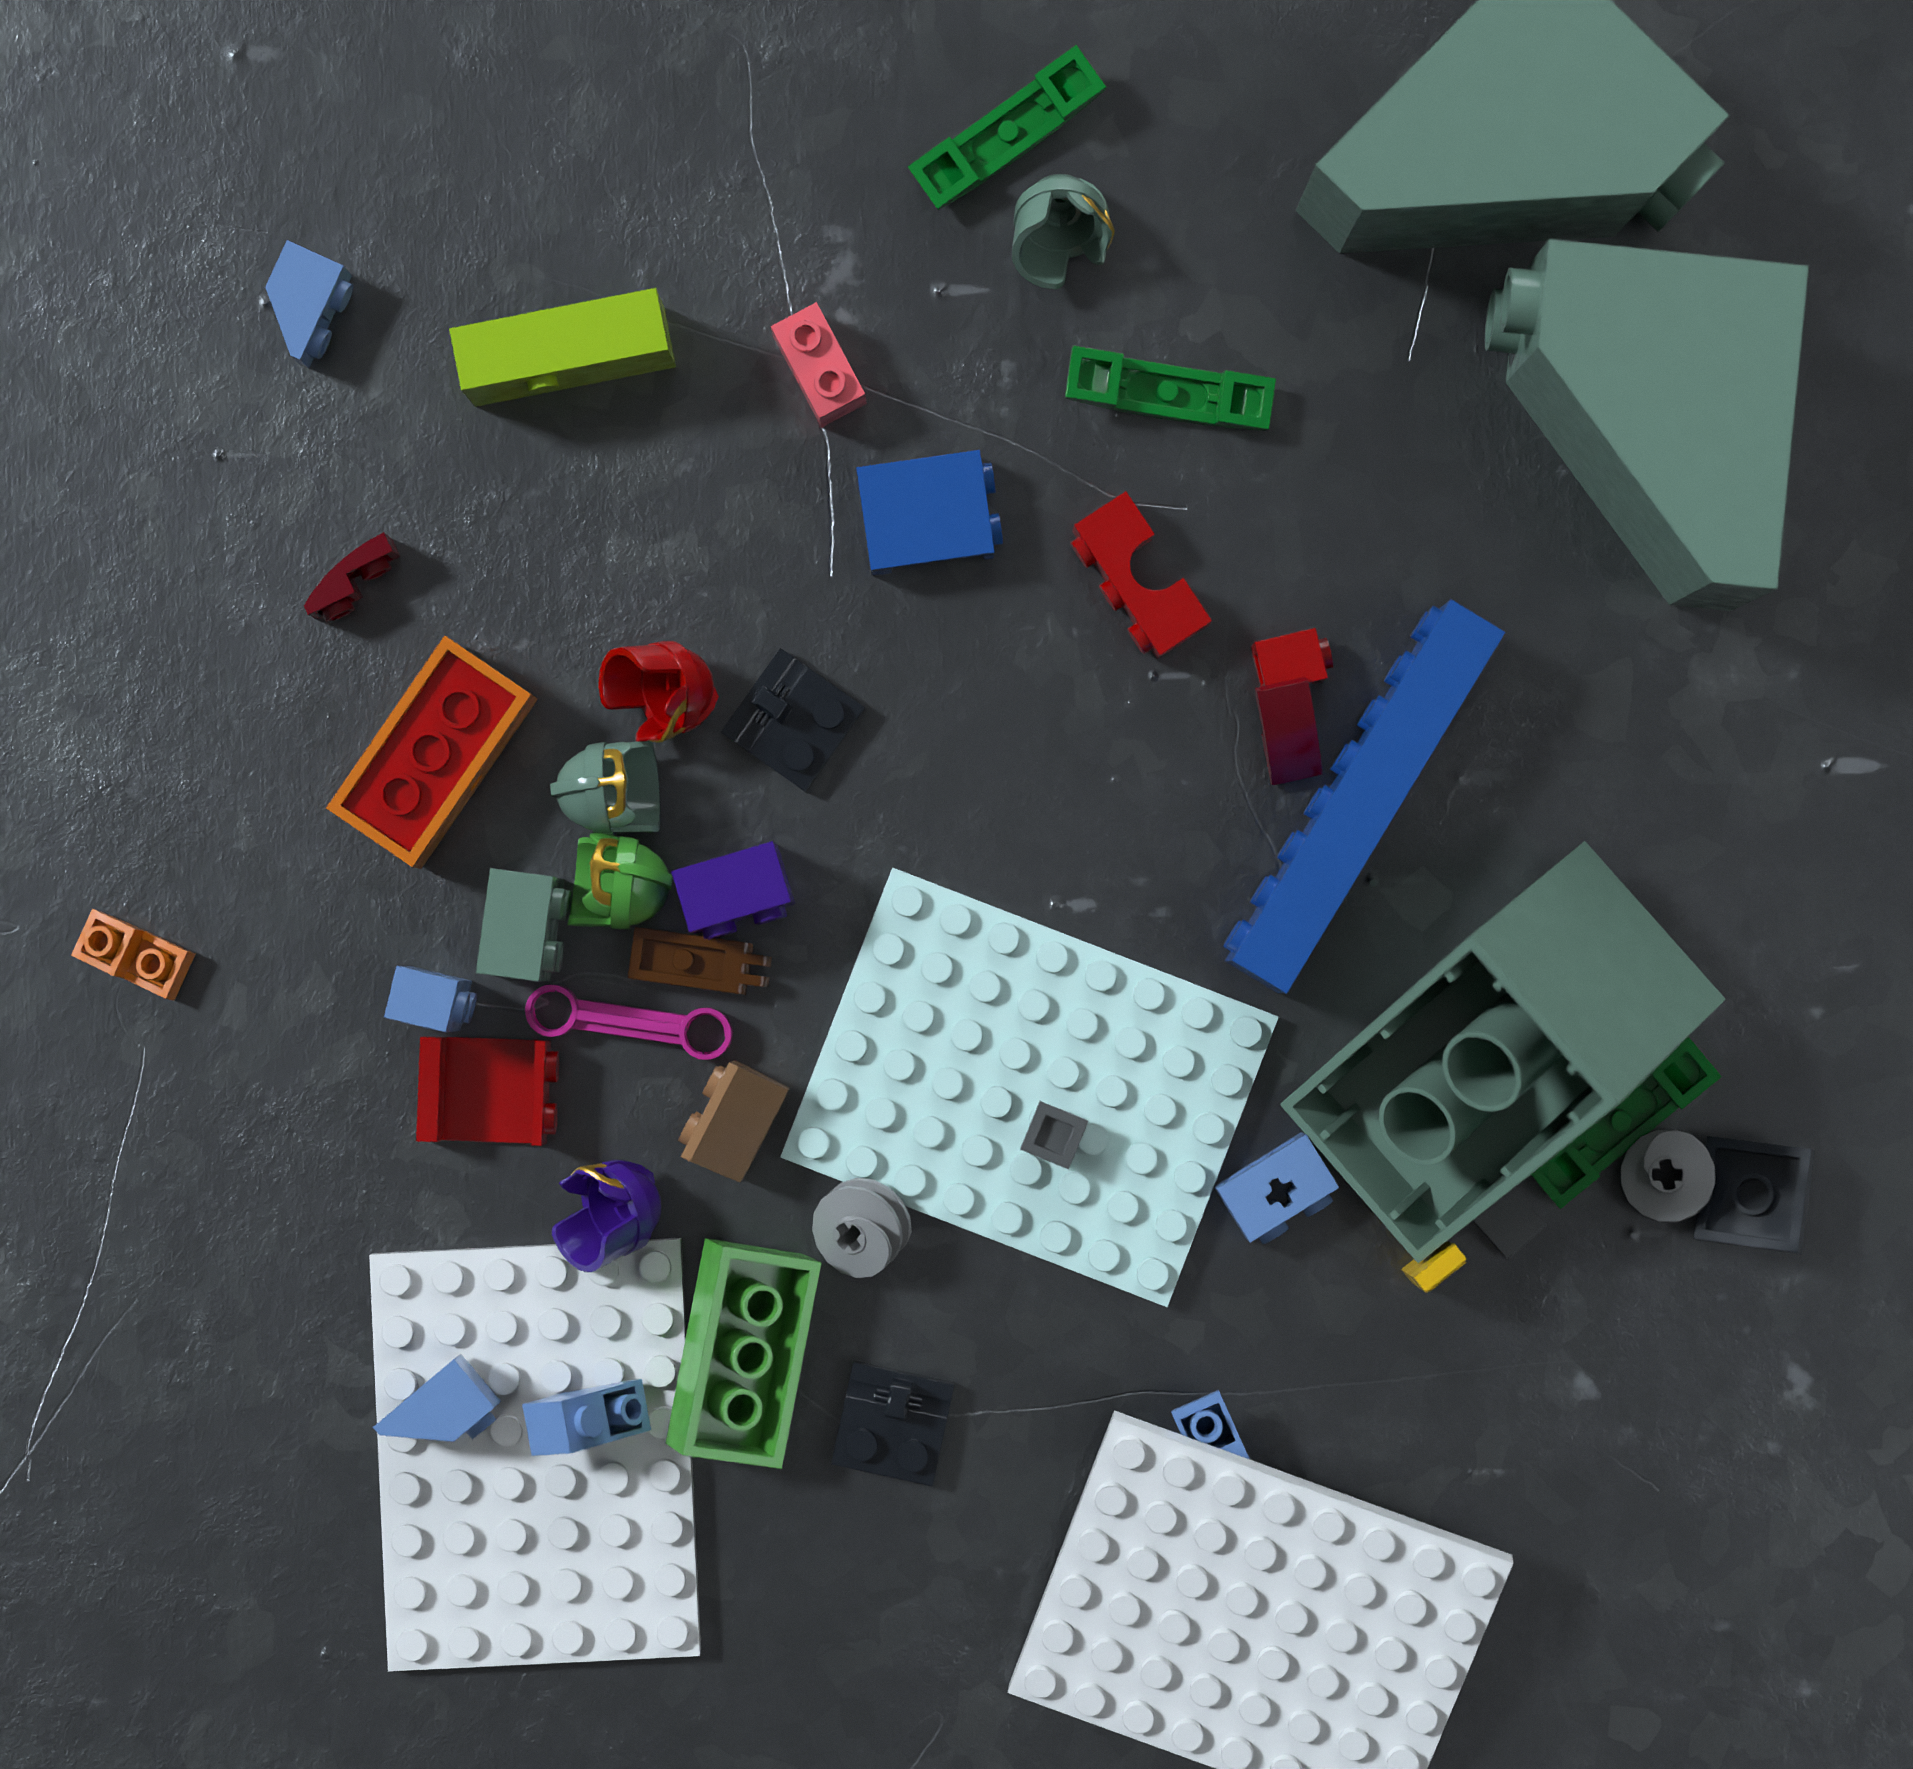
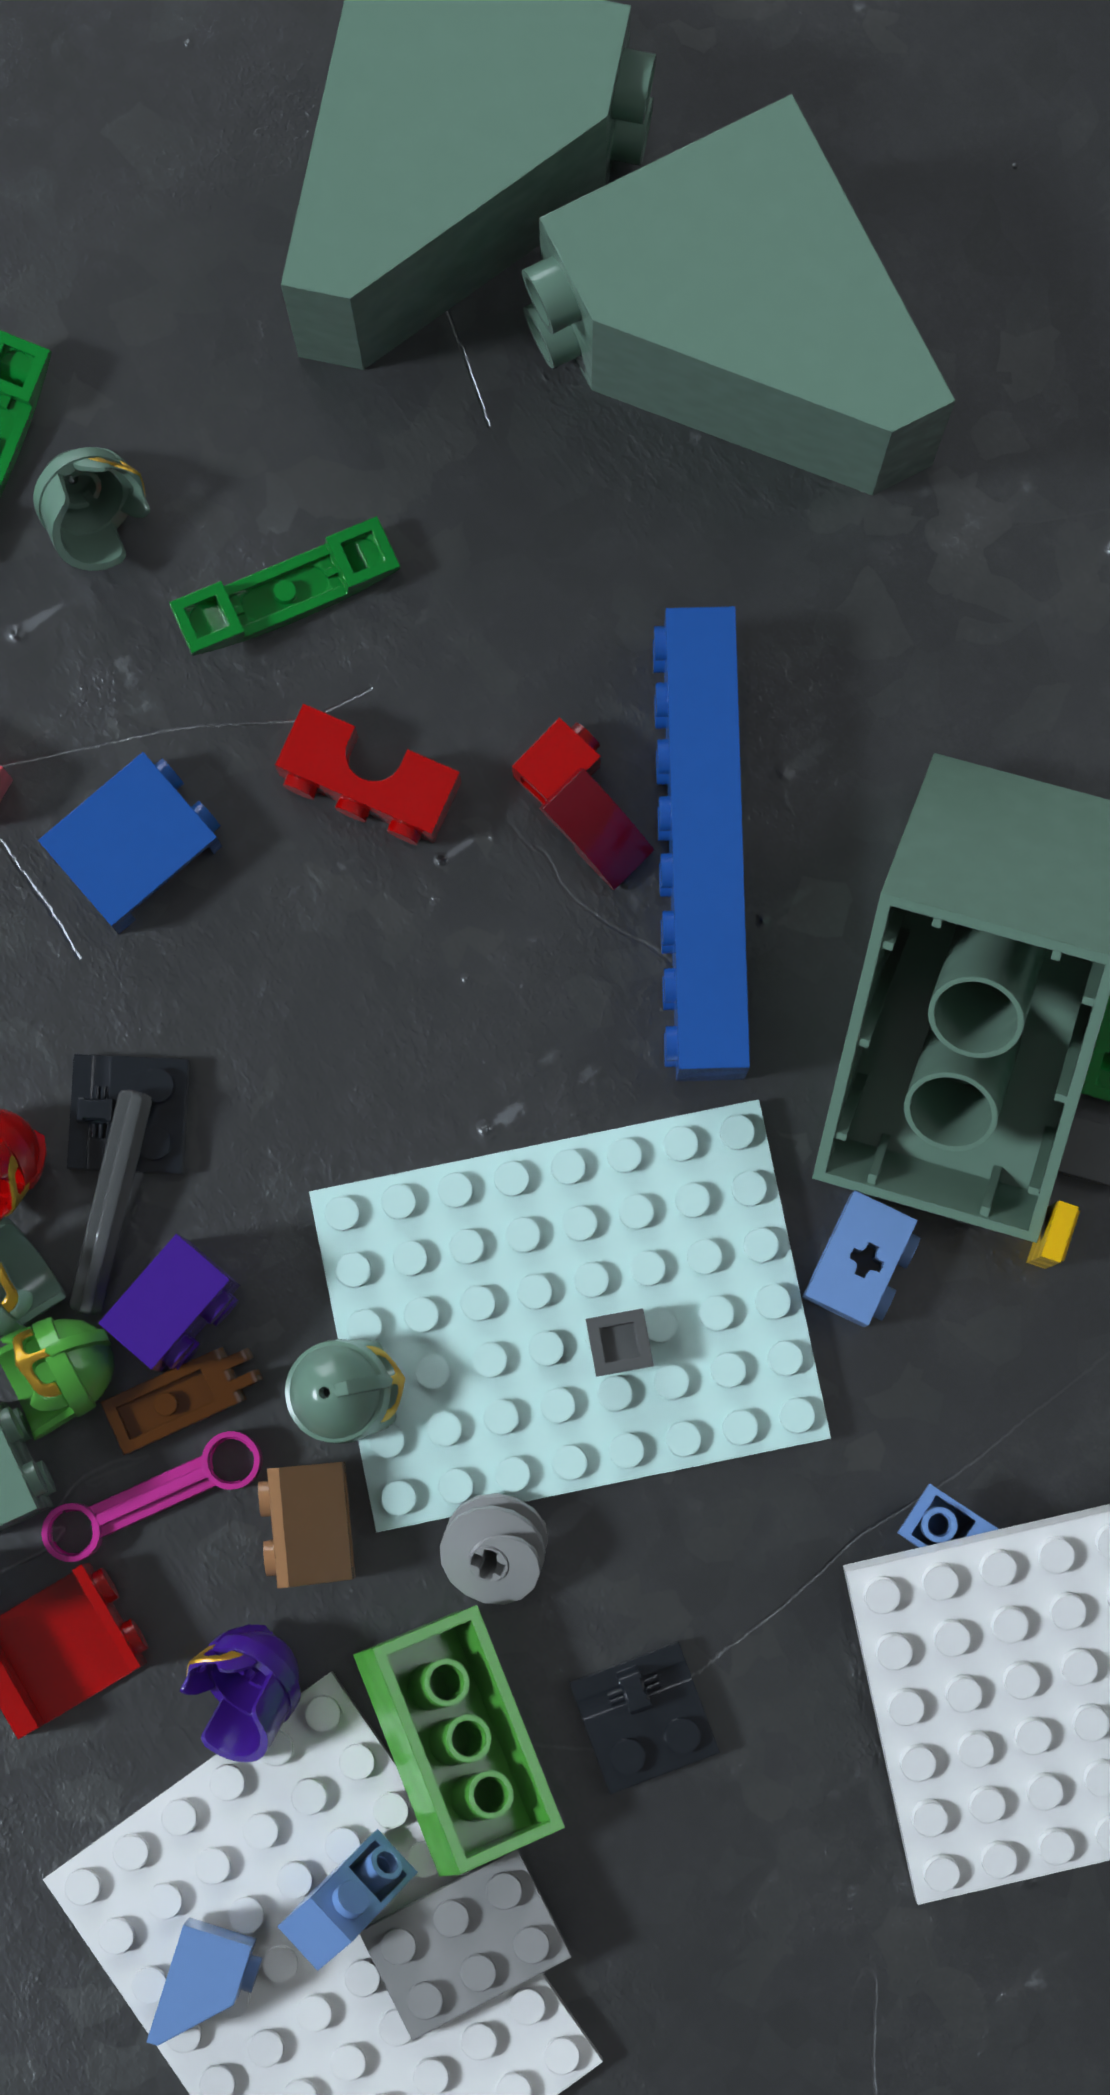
camera: 30 degrees left, 5 degrees down
none -> dark grey axle [69,1090,153,1315]
none -> sand green helmet [285,1339,405,1444]
none -> light grey plate [360,1849,571,2041]

